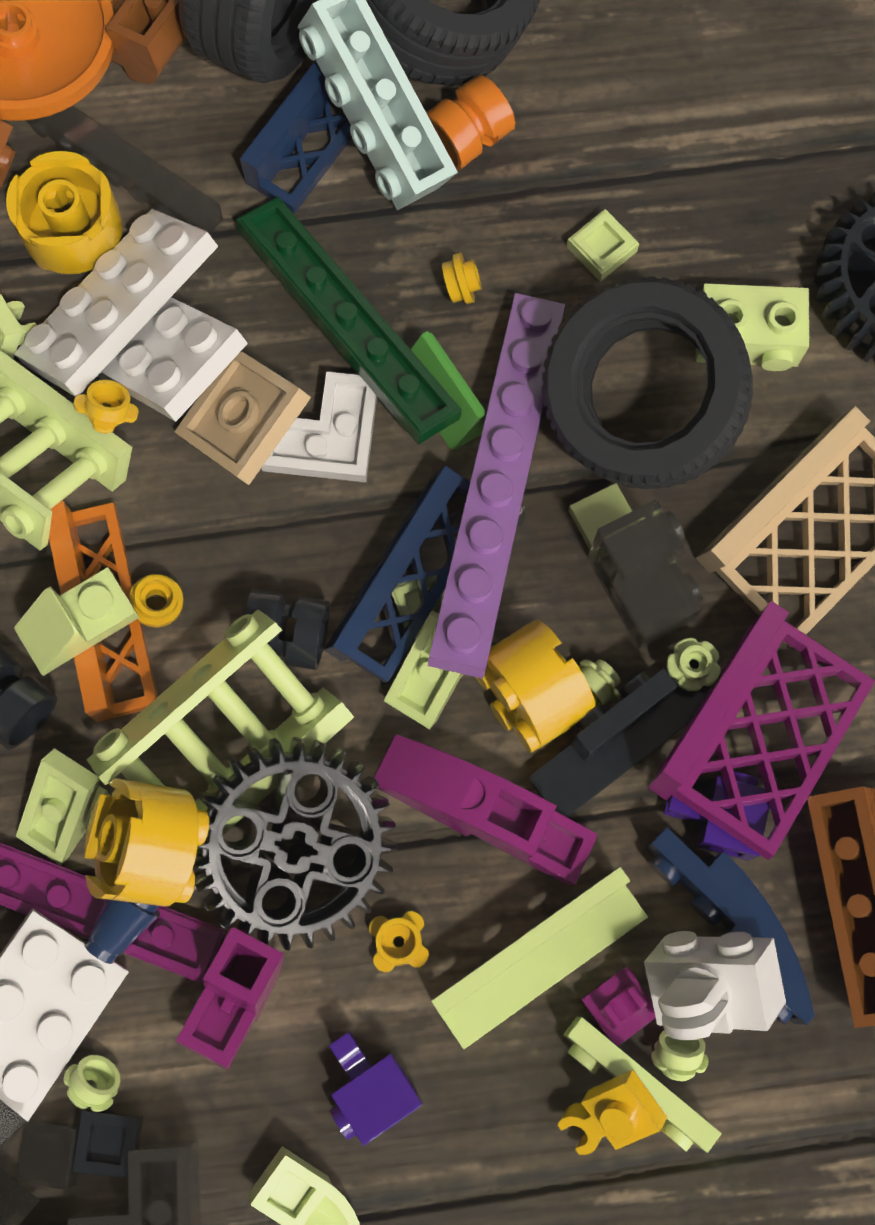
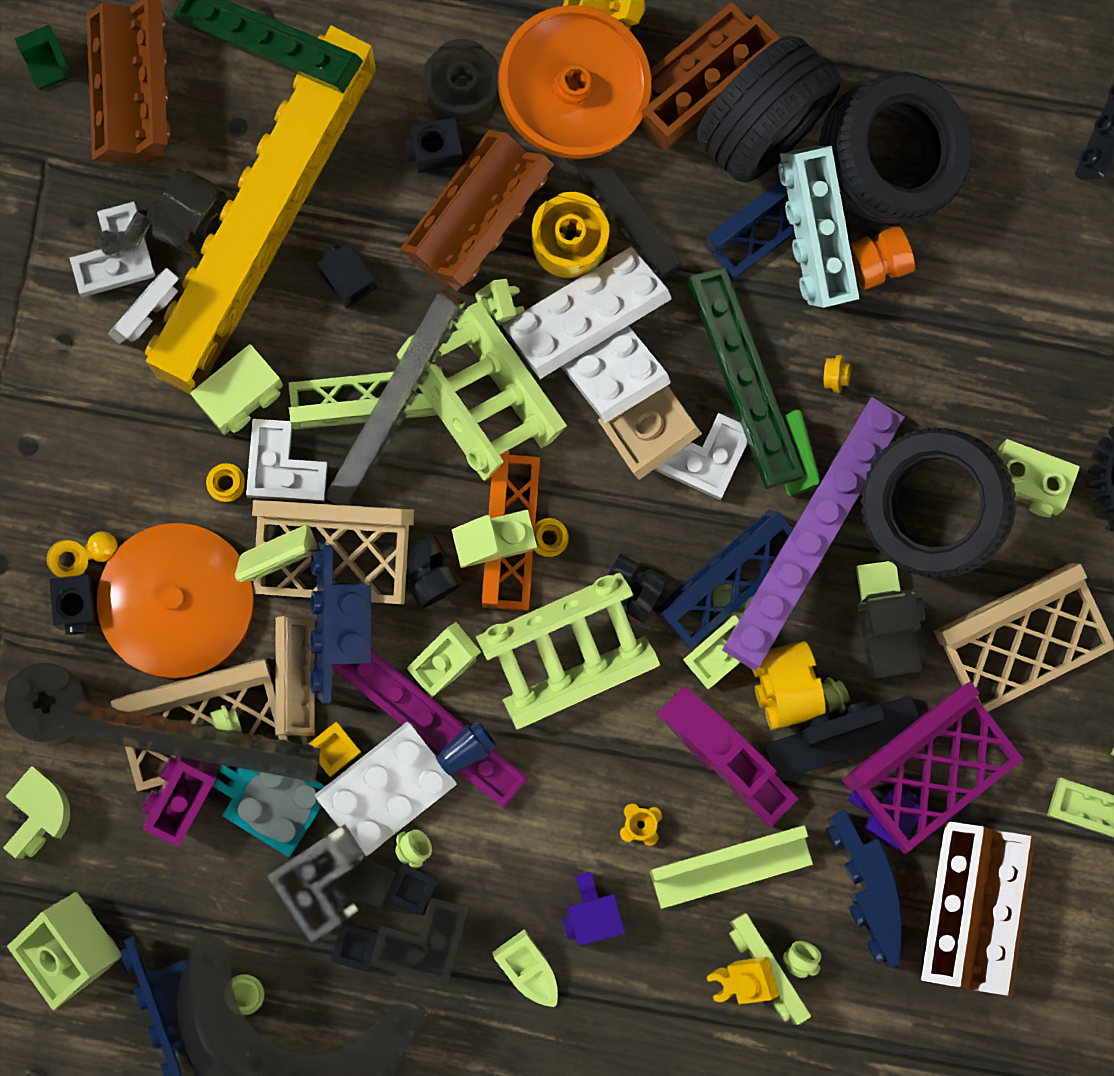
camera: 15 degrees right, 5 degrees up
yellow plate [73,380,139,434] -> none
yellow brick [84,778,209,907] -> none
magenta brick [176,927,284,1071] -> none
black gear [193,737,397,951] -> none
yellowish green tile [567,209,639,282] -> none
magenta tile [580,966,656,1047] -> none
white brick [644,931,786,1040] -> none
yellowish green plate [666,638,721,692] -> none

